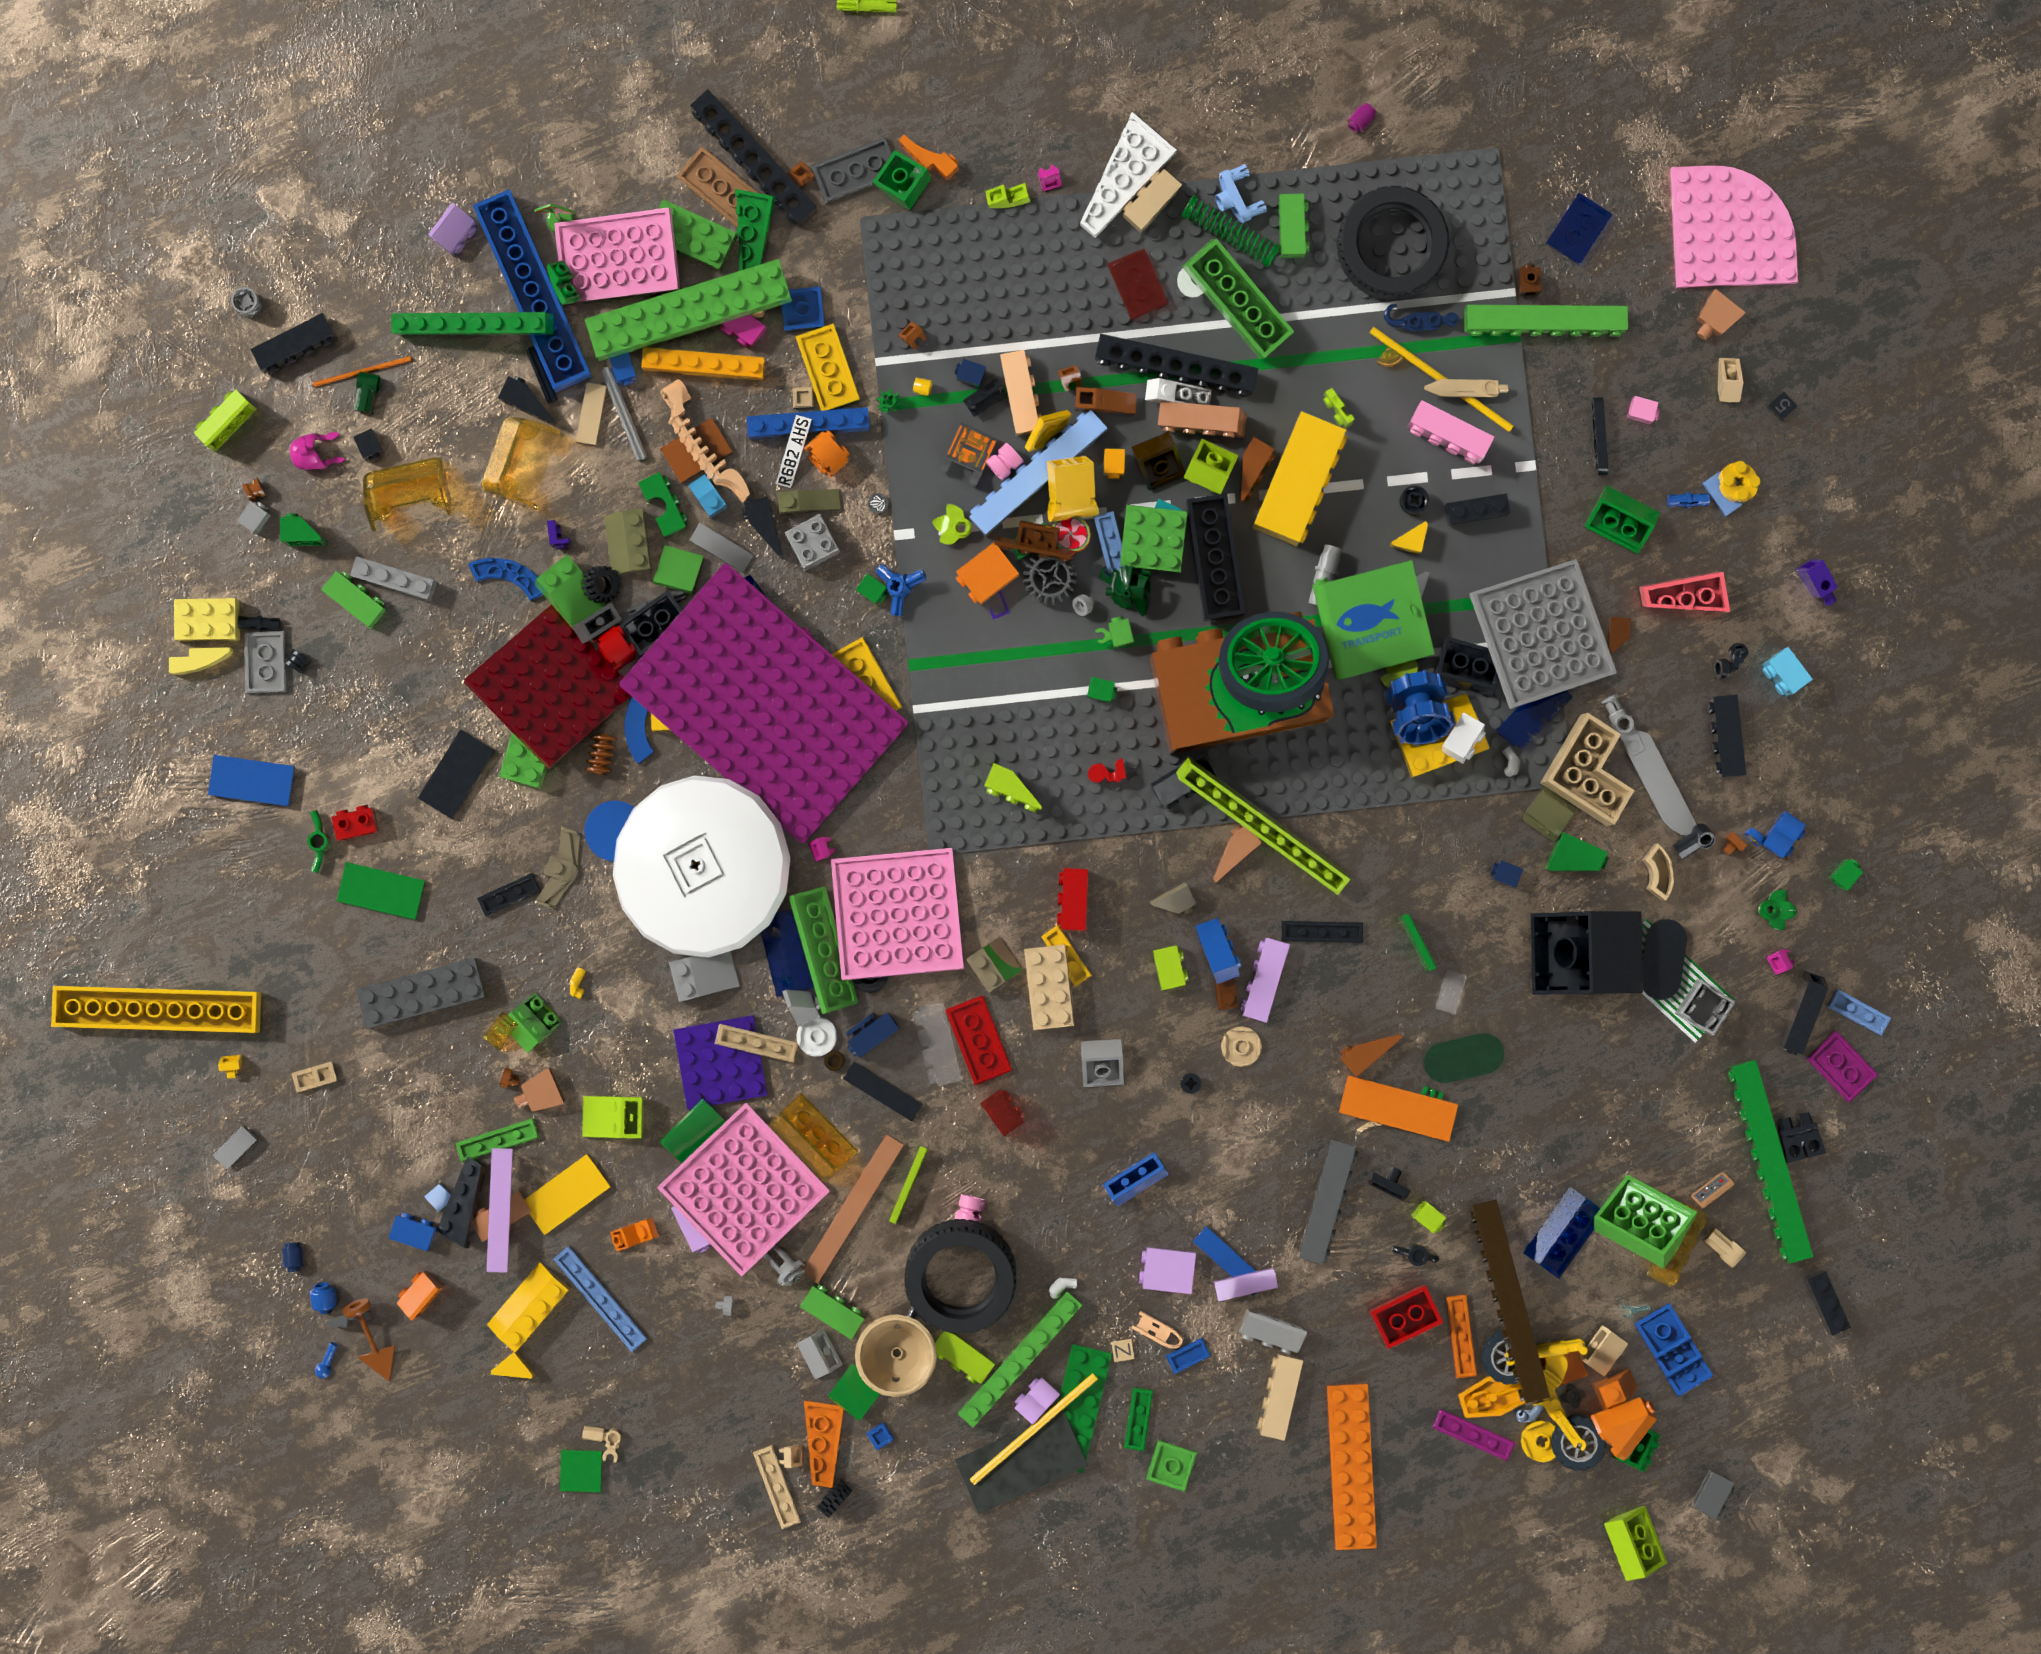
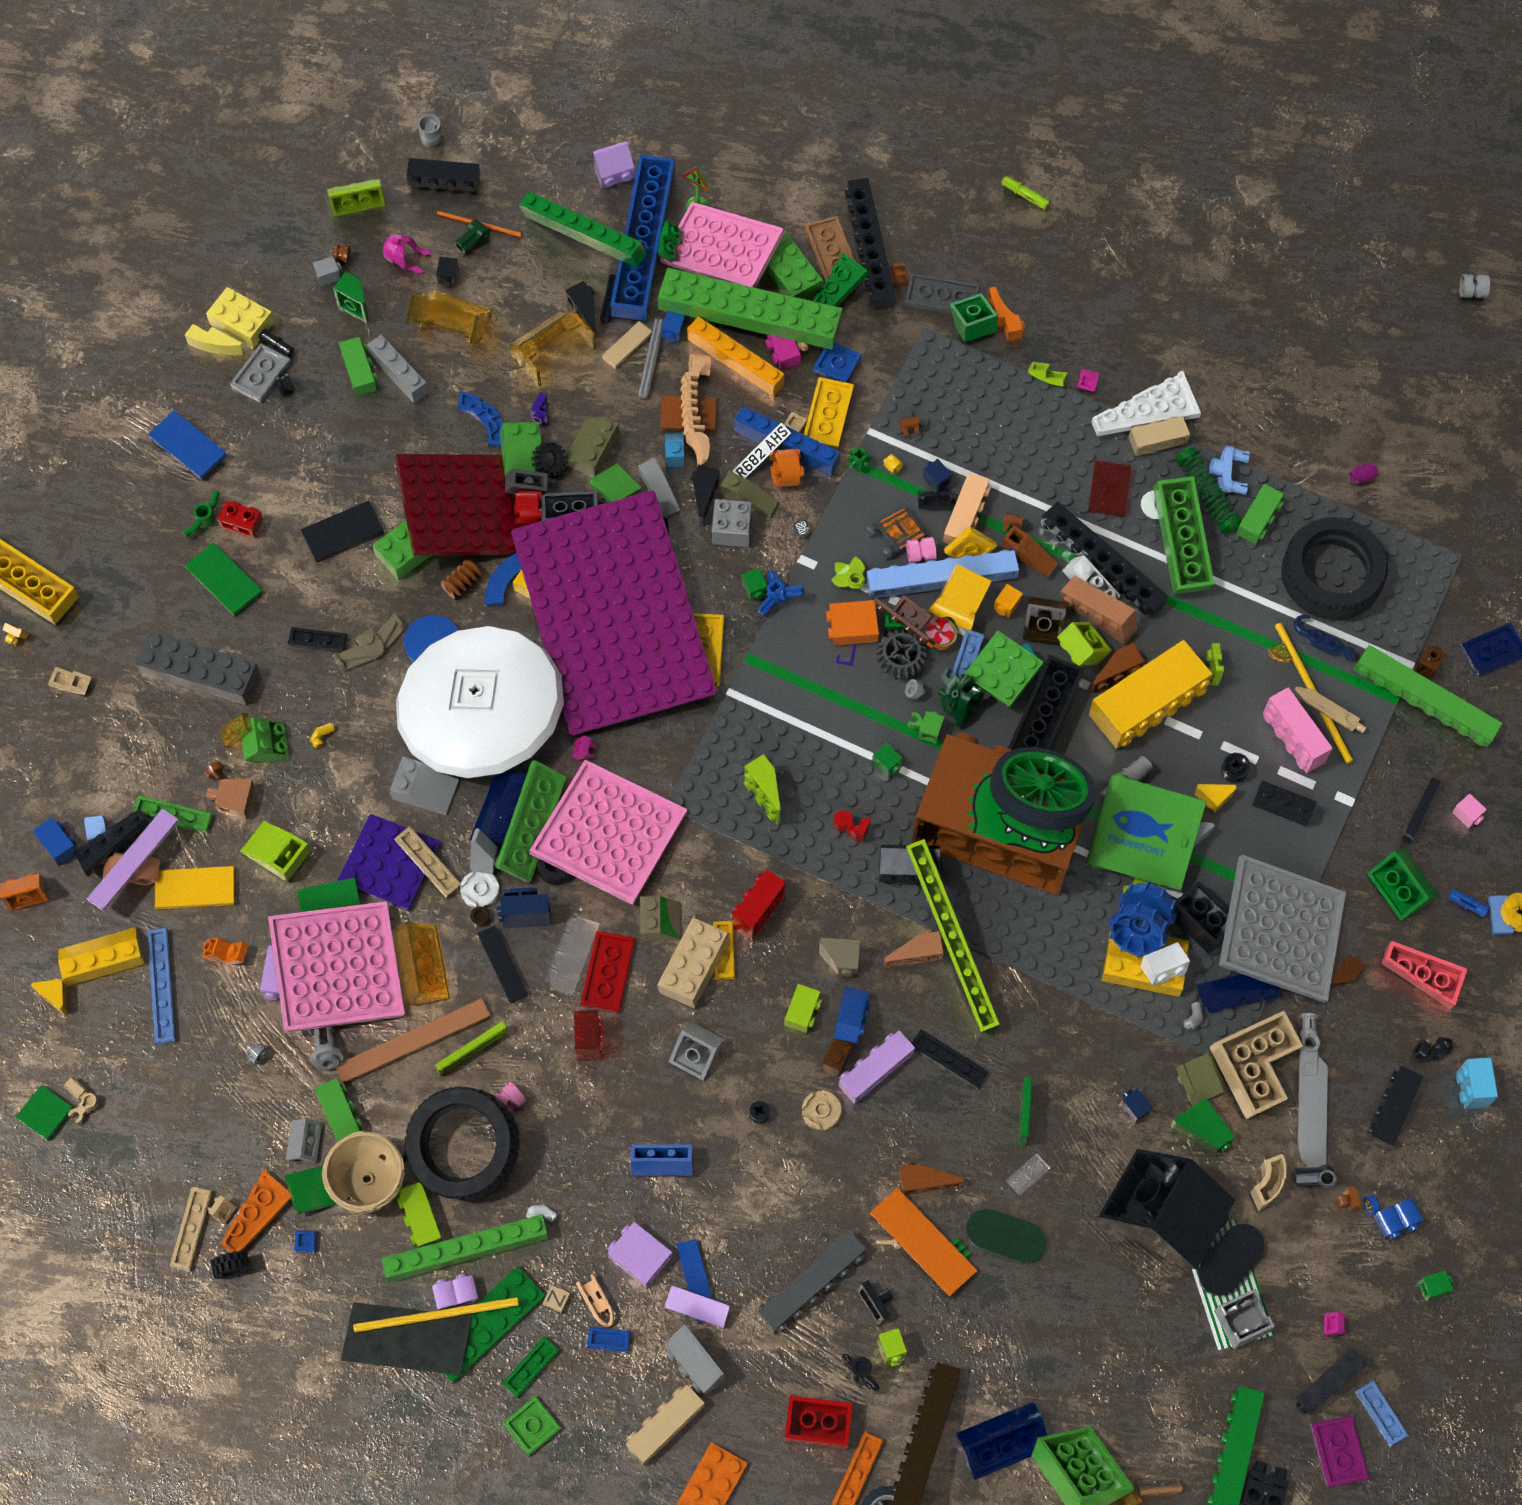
camera: 30 degrees right, 20 degrees down
green arch [638,472,688,539] -> none
green plate [1758,890,1797,930] -> none

